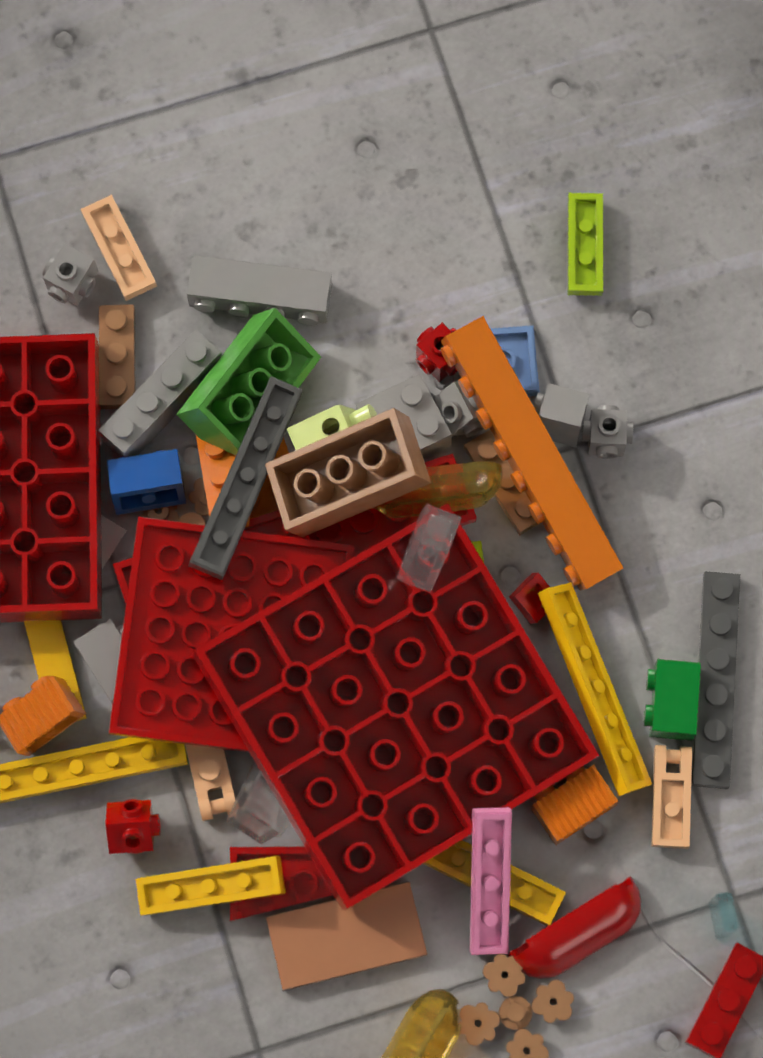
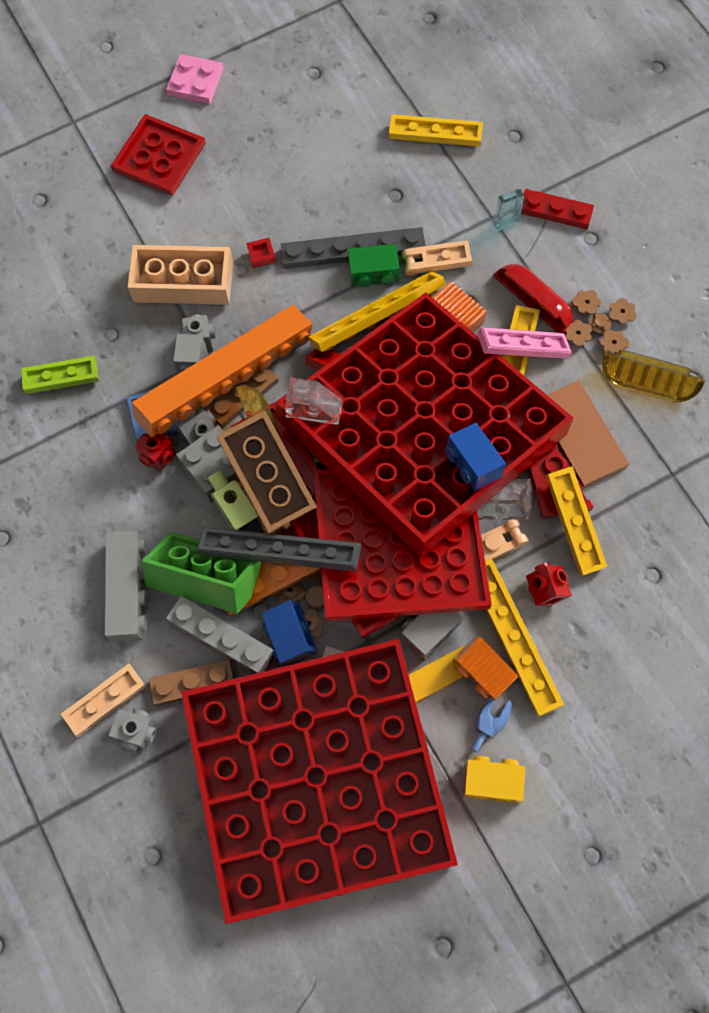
camera: 100 degrees left, 5 degrees down
none -> light nougat brick [128,245,233,305]
none -> red plate [246,237,276,268]
none -> blue brick [445,423,506,491]

